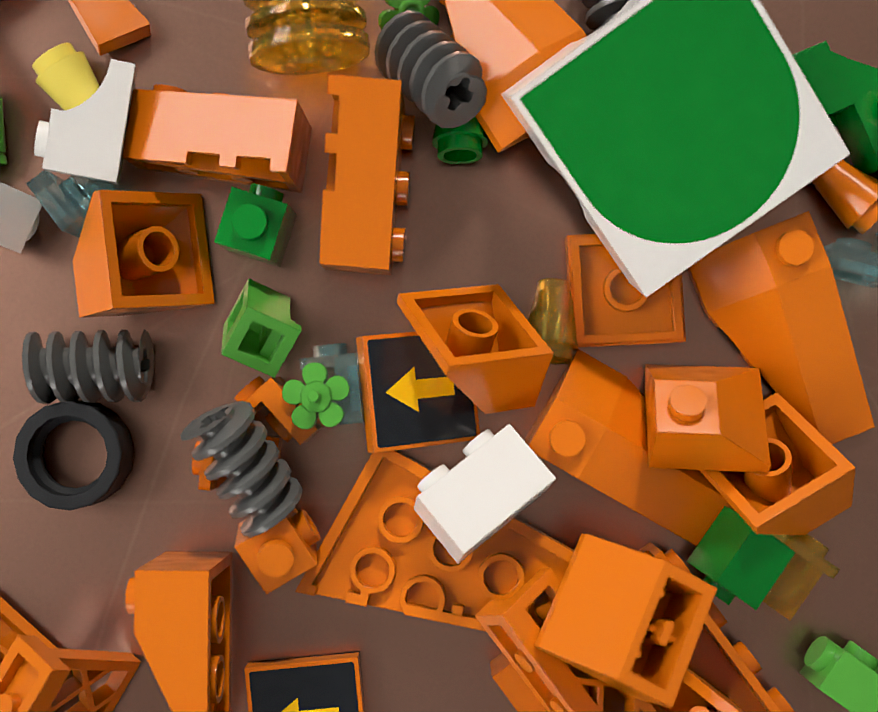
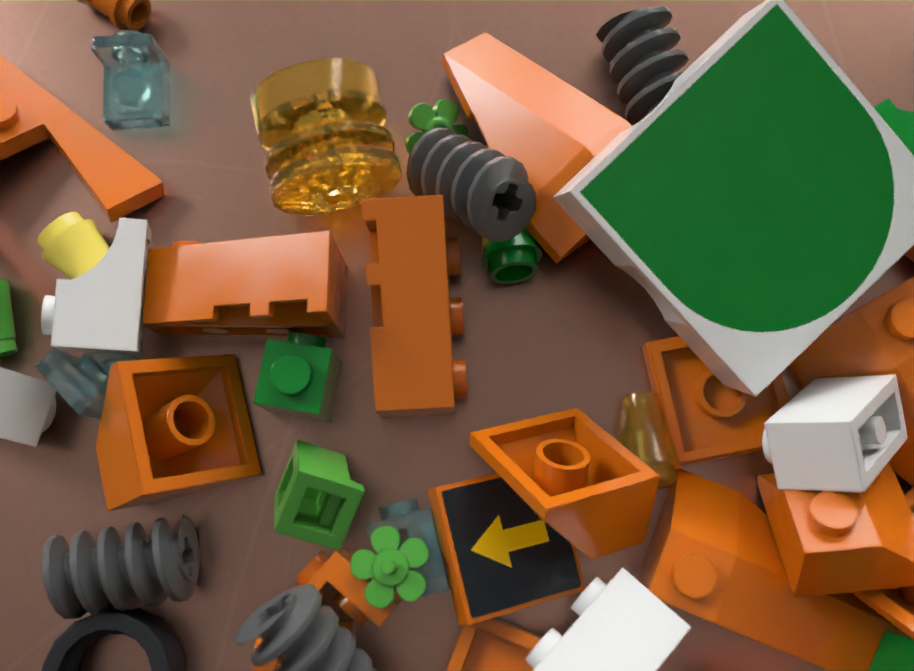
camera: 10 degrees left, 10 degrees down
none -> white brick [762,374,908,492]

